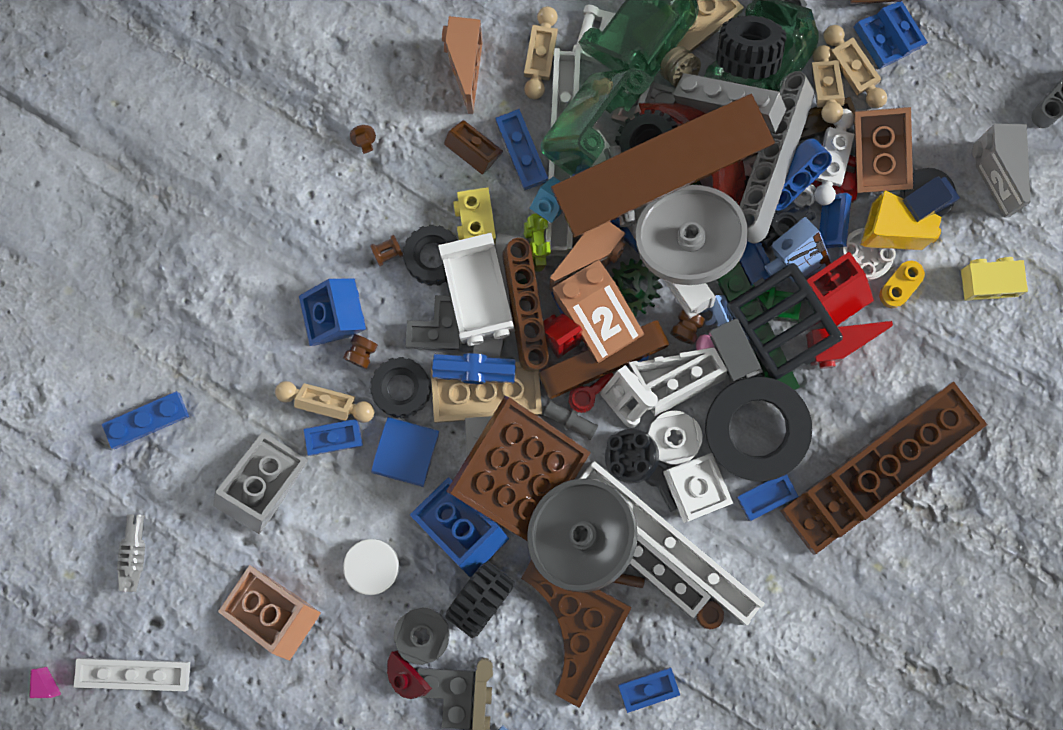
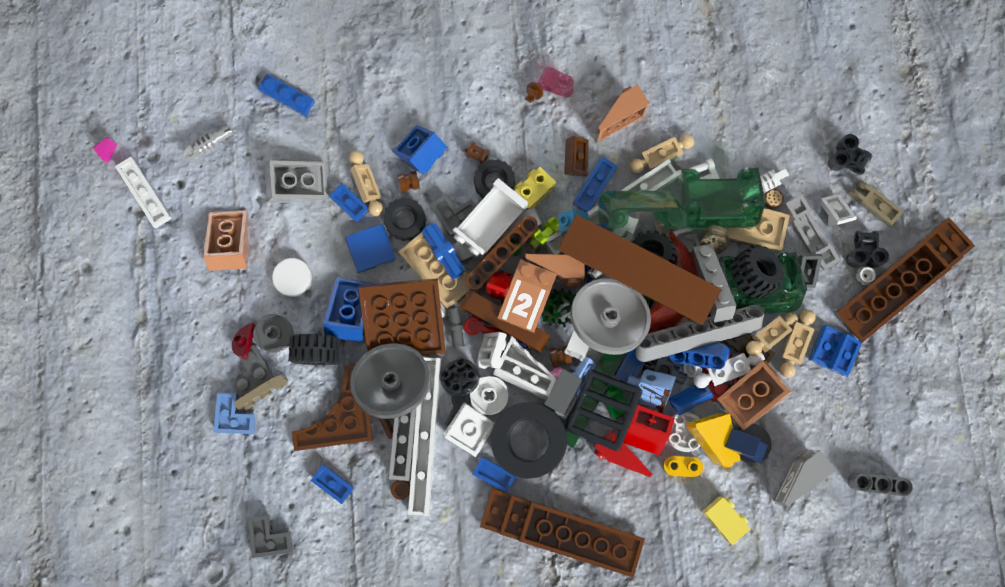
camera: 55 degrees right, 0 degrees up
none -> clear pink piece [538,67,574,98]

